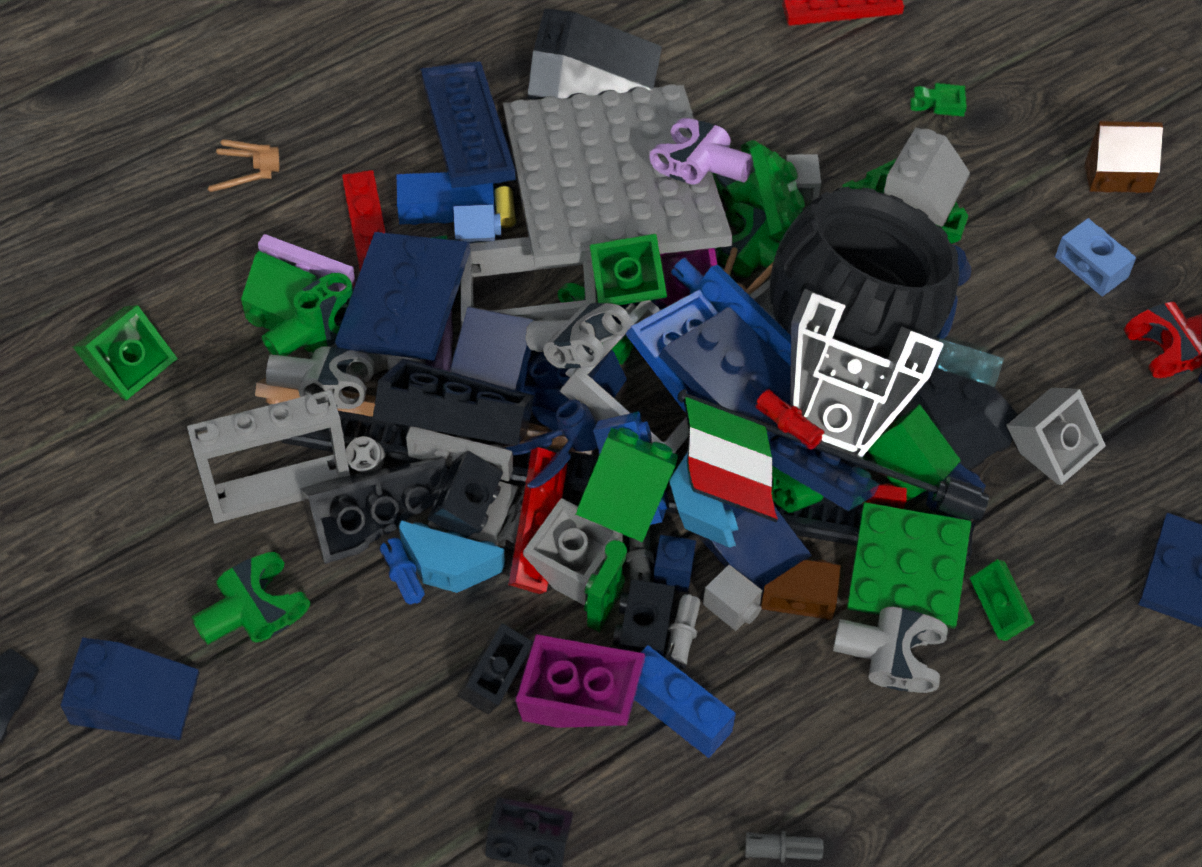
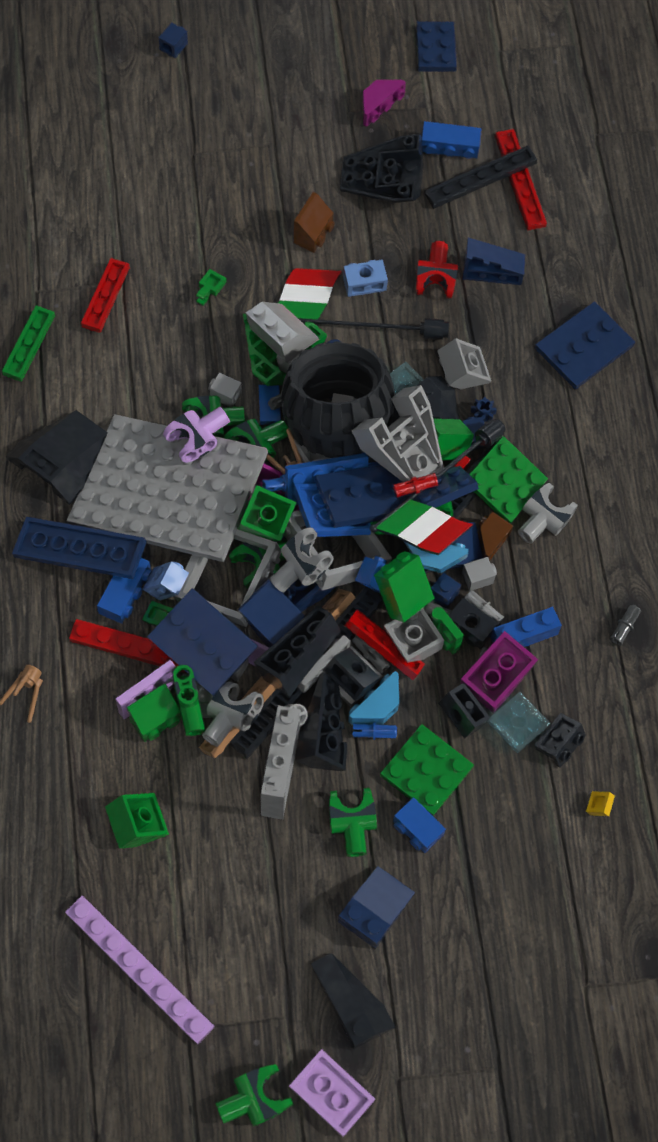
camera: 65 degrees left, 10 degrees up
light yellow piece [494,186,516,228] -> none
dark blue plant [503,400,598,488] -> none
green plate [750,144,805,241] -> none
green plate [970,559,1035,641] -> none
none -> flag [278,268,449,340]
none -> green plate [380,724,474,816]
none -> blue brick [393,797,446,853]
none -> dark blue gear [470,397,497,422]
none -> clear light blue plate [487,692,550,754]

